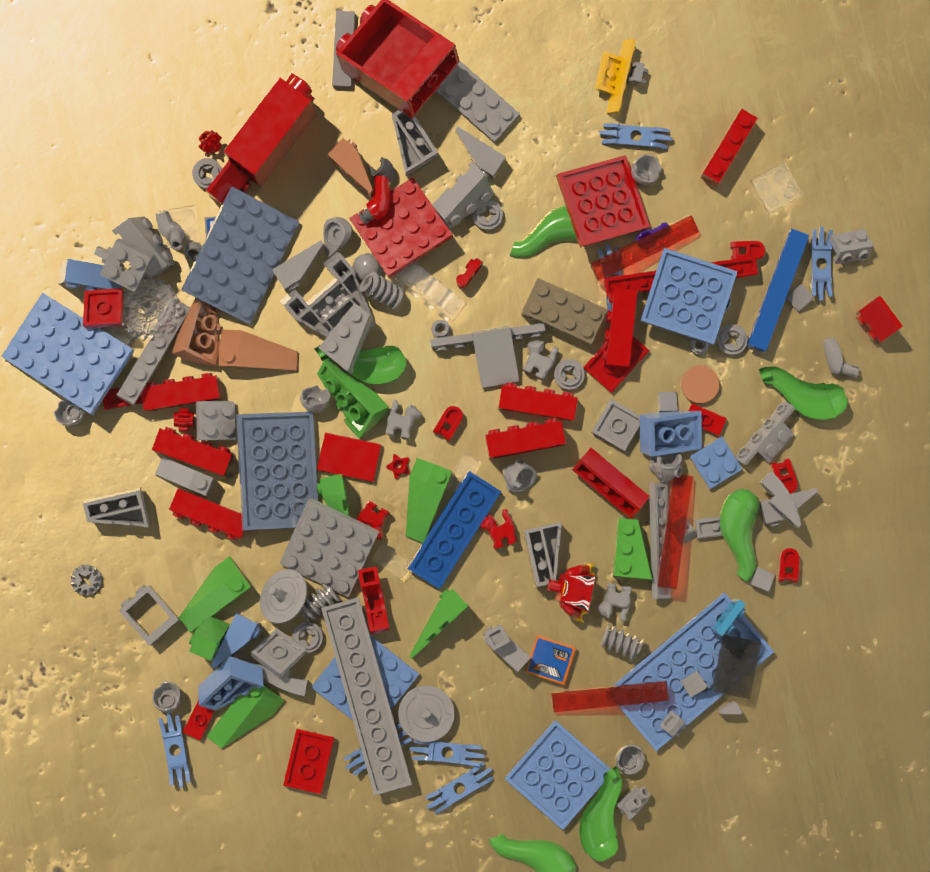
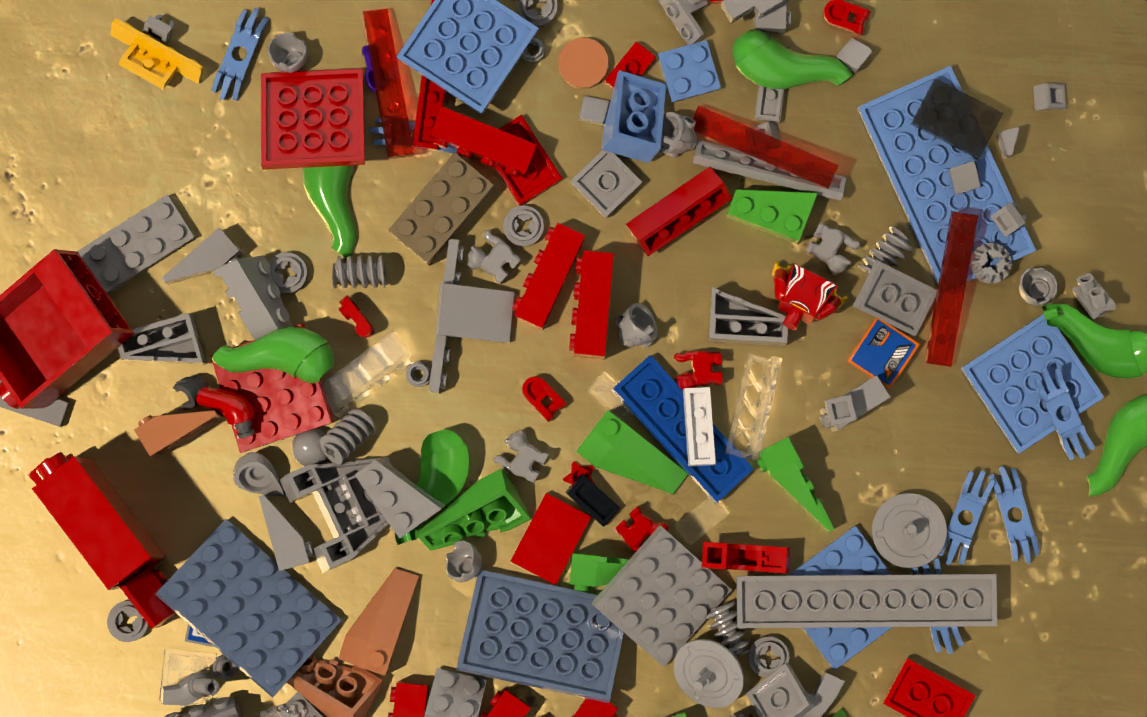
camera: 75 degrees left, 0 degrees up
red gear [198,130,222,154] -> none
dark azure plate [711,599,746,636] -> none
none -> bright green animal [212,327,334,383]
none -> light grey piece [332,256,386,288]
none -> black tile [565,473,620,527]
none -> white plate [683,387,716,466]
none -> clear fence [725,354,782,461]
none -> light grey plate [853,260,939,337]
none -> light grey gear [970,242,1012,284]
none -> light grey slope [1033,83,1066,111]
none -> medium blue piece [1035,367,1095,460]

